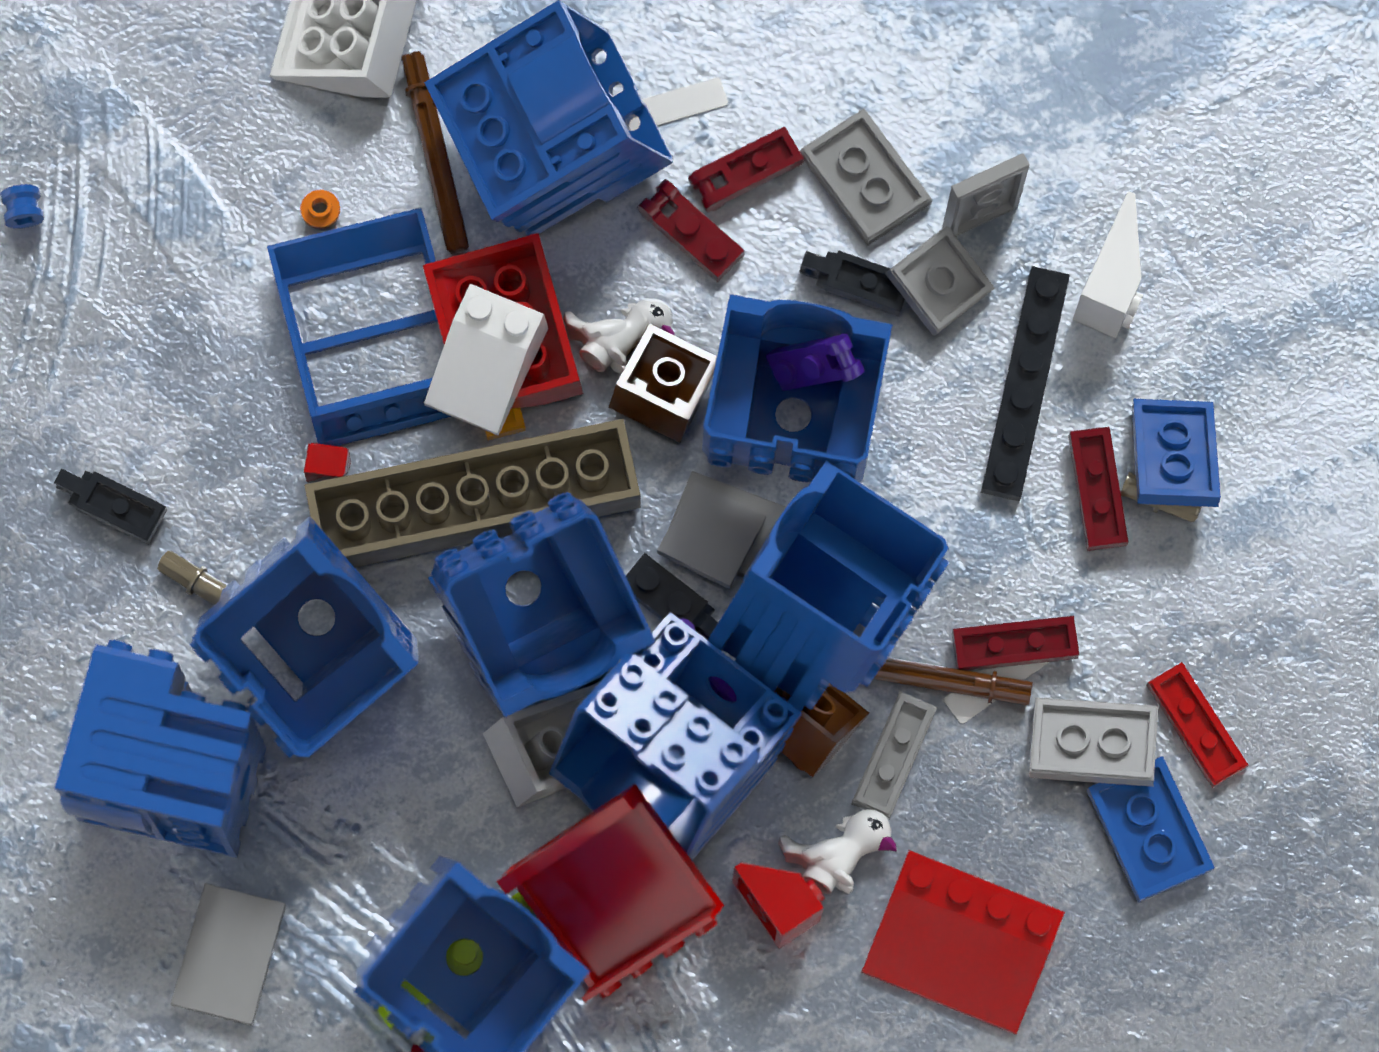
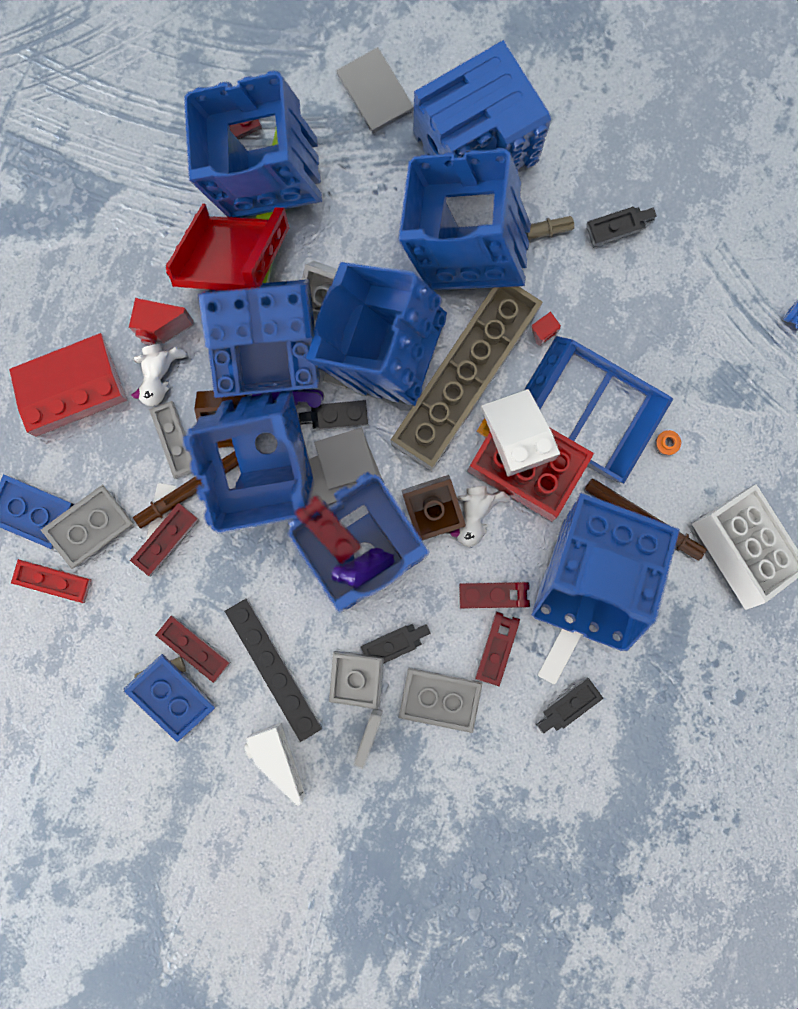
camera: 140 degrees right, 10 degrees up
none -> dark red plate [295,495,362,564]
none -> black hinge [536,677,603,734]

